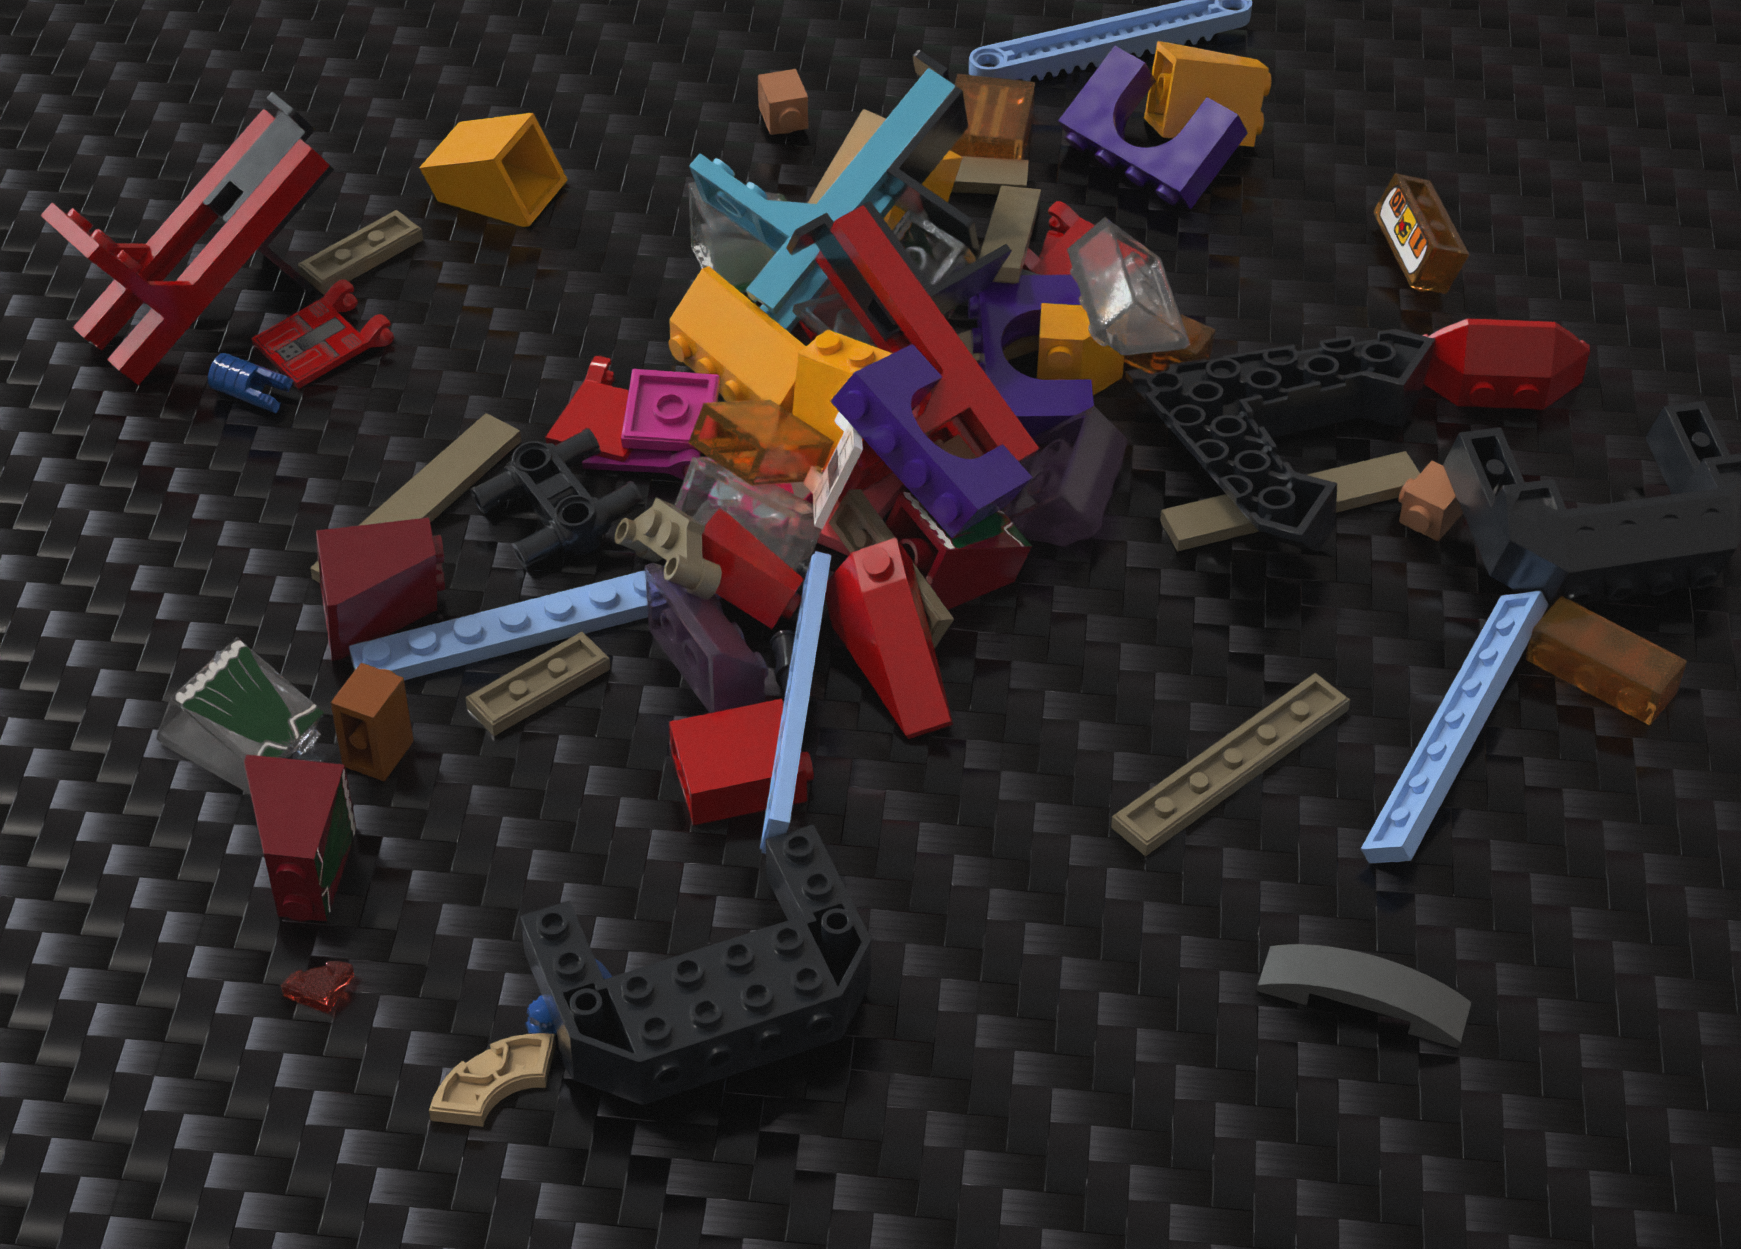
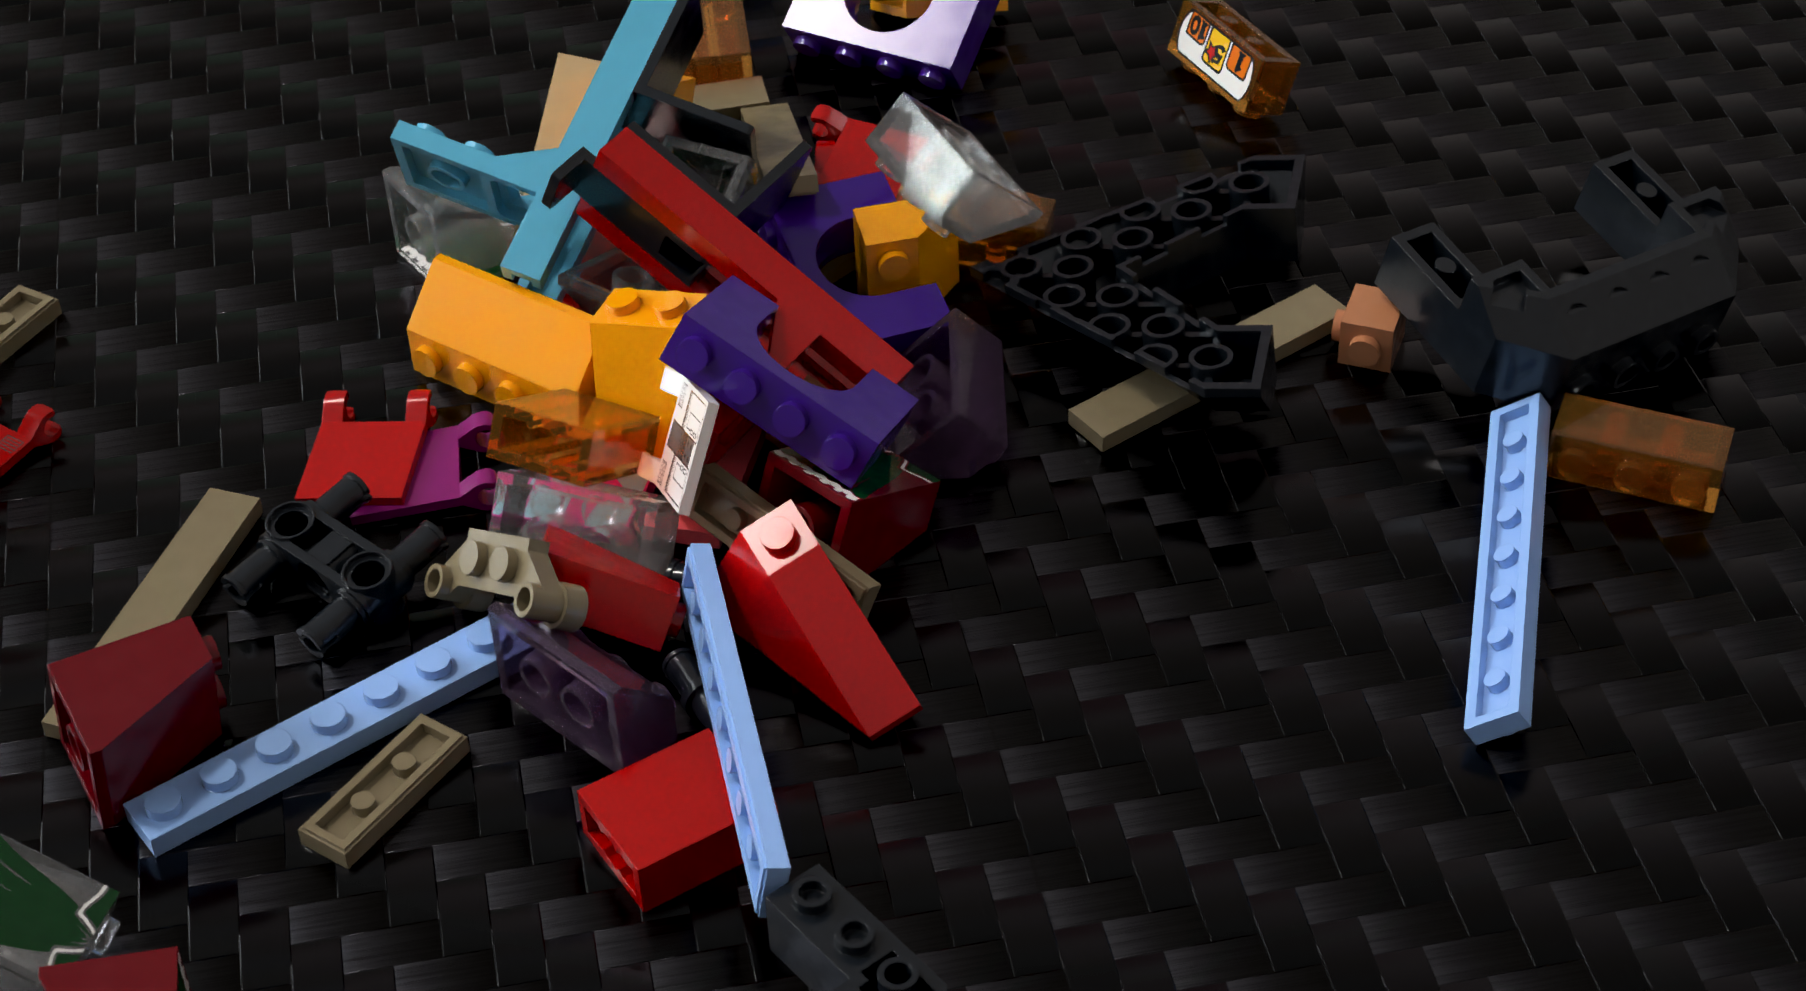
camera: 15 degrees left, 5 degrees down
dark orange brick [331,663,414,782] -> none
light orange slope [419,113,568,227] -> none
dark pink tile [621,369,720,454] -> none
nougat brick [758,69,808,135] -> none
dark tan tile [1111,673,1350,856] -> none
dark grey slope [1257,944,1471,1048] -> none
red wedge [1422,319,1590,410] -> none

